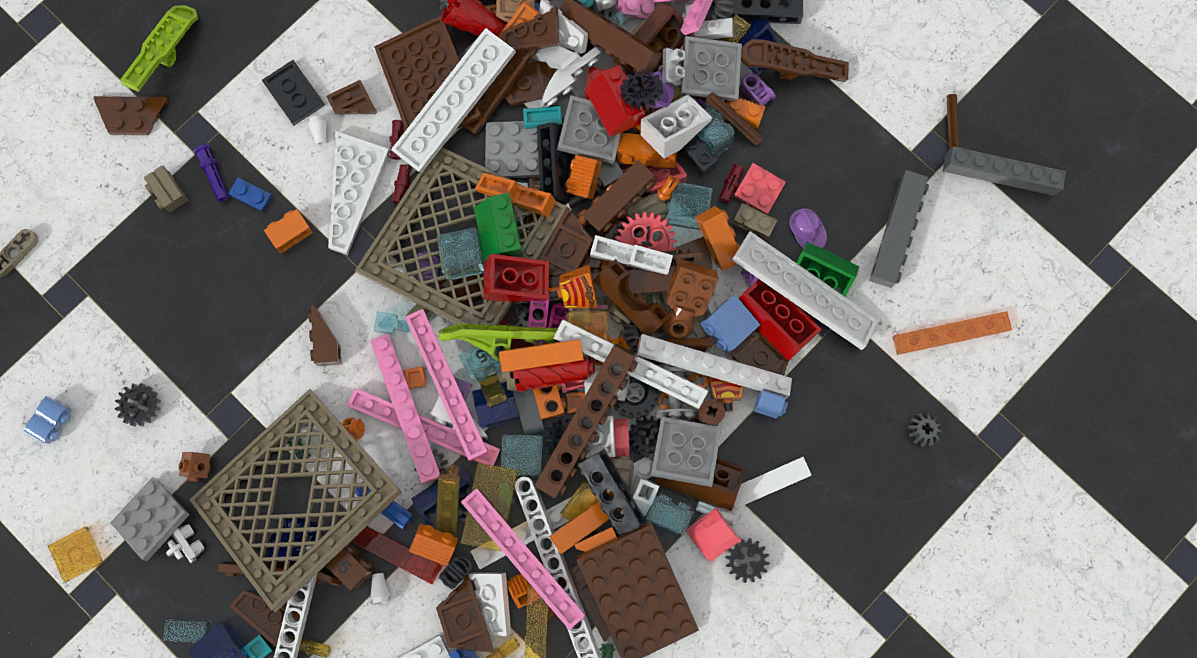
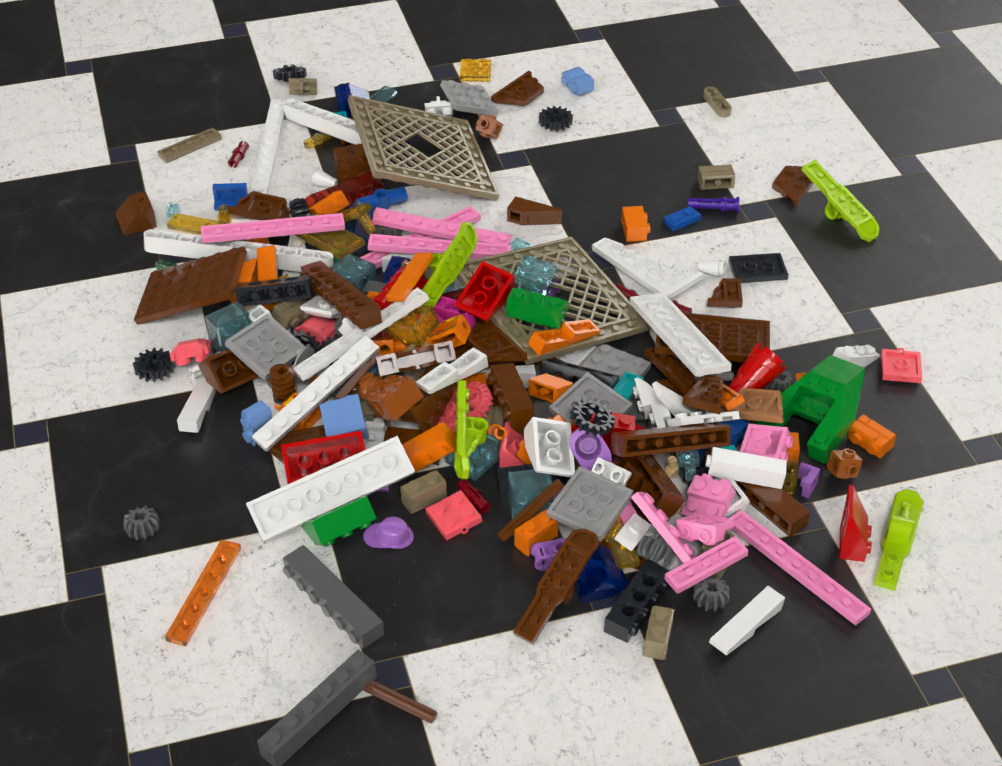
camera: 120 degrees right, 35 degrees down
orange gear [341,417,365,441] -> none
none -> lime piece [454,380,489,479]
none -> reddish brown wing [491,71,544,106]

